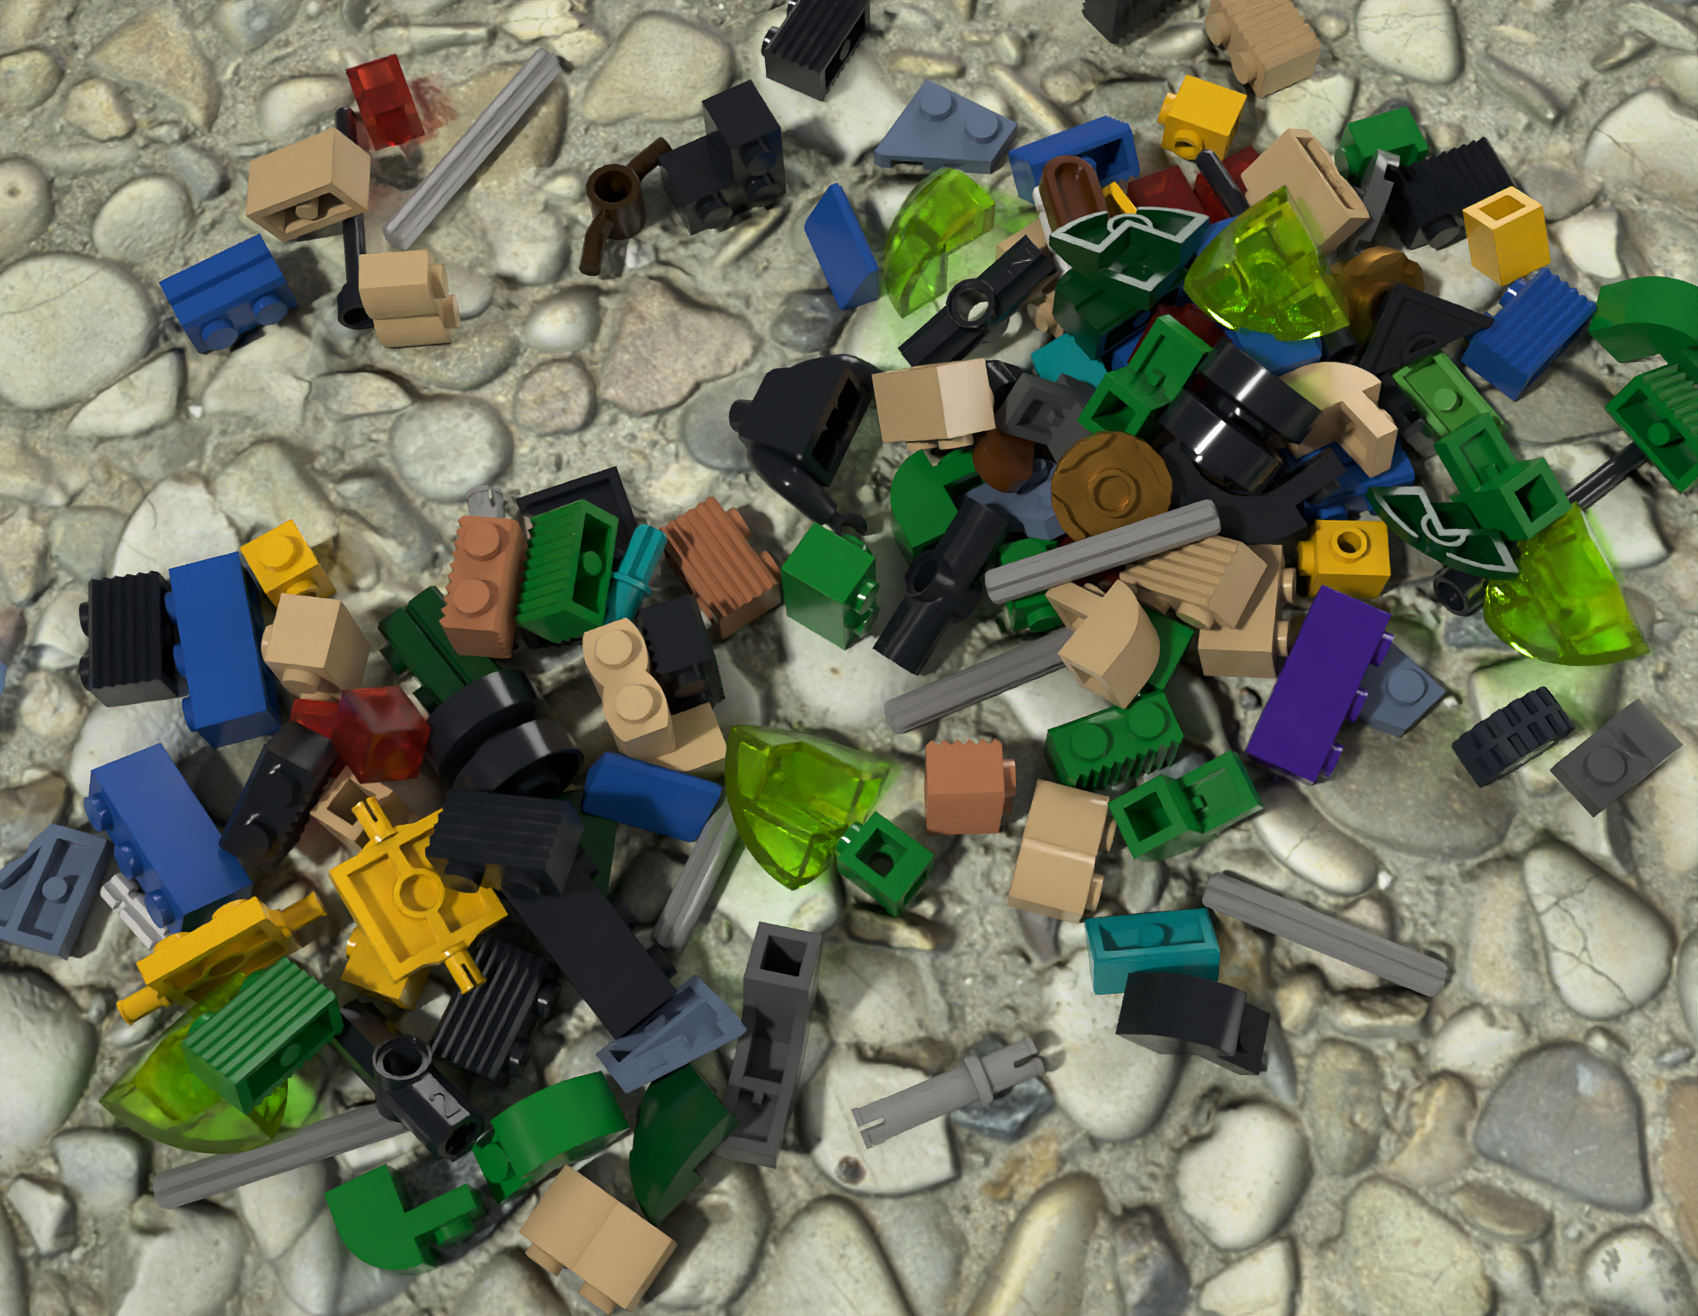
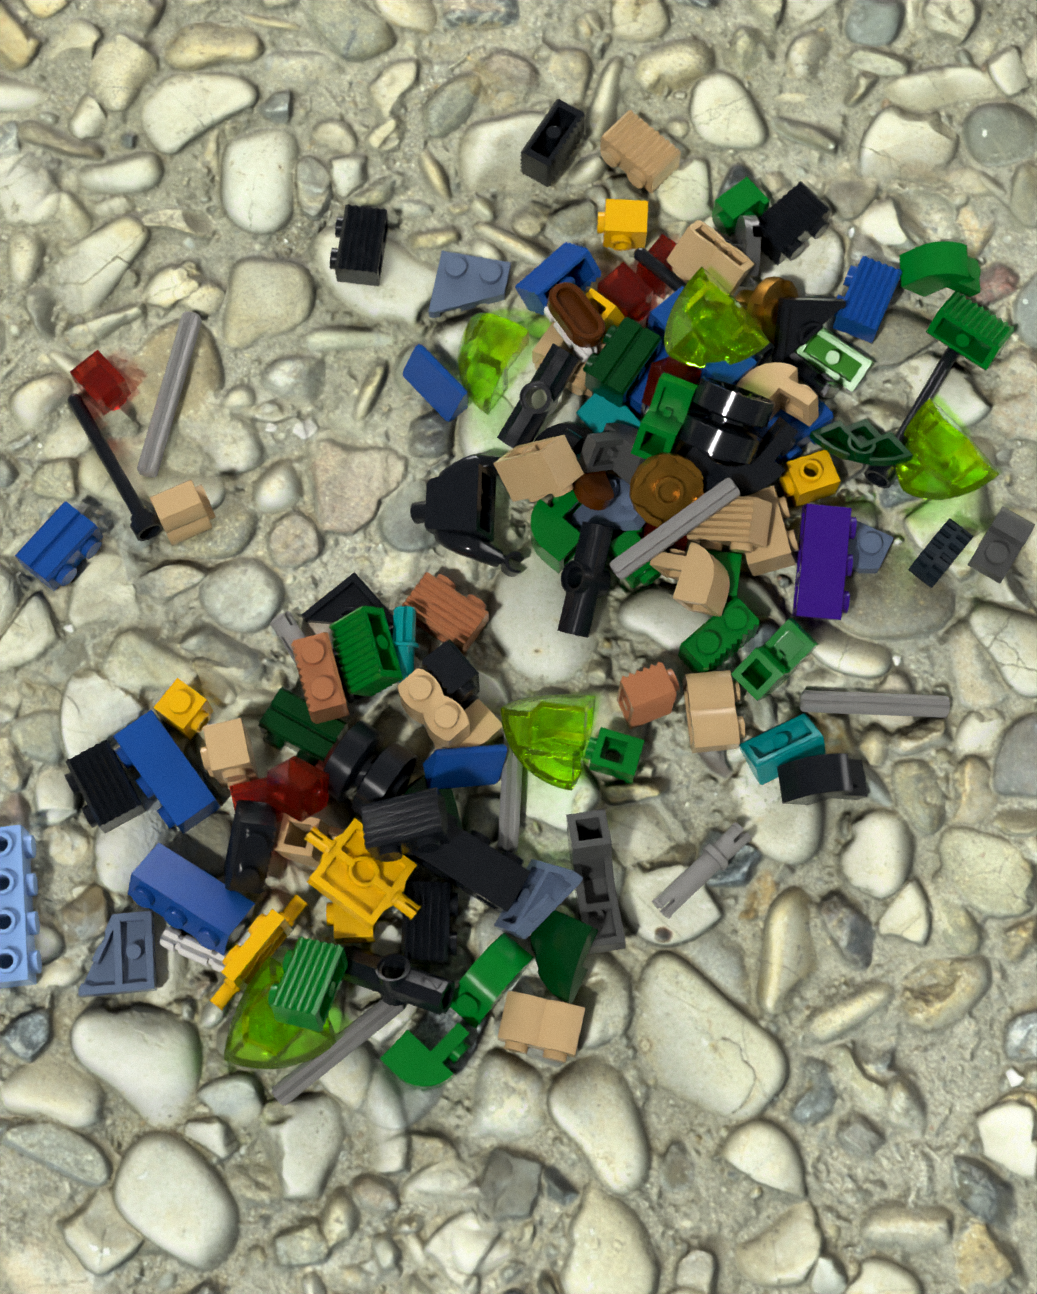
camera: 25 degrees left, 5 degrees up
tan brick [245,127,371,242] -> none
dark brown piece [579,137,672,276] -> none
black brick [658,79,786,236] -> none
green brick [781,522,880,650] -> none
light grey axle [884,627,1074,734] -> none
dark green brick [1049,207,1210,311] -> none
green brick [1433,412,1573,541] -> none
yellow brick [1462,186,1551,287] -> none

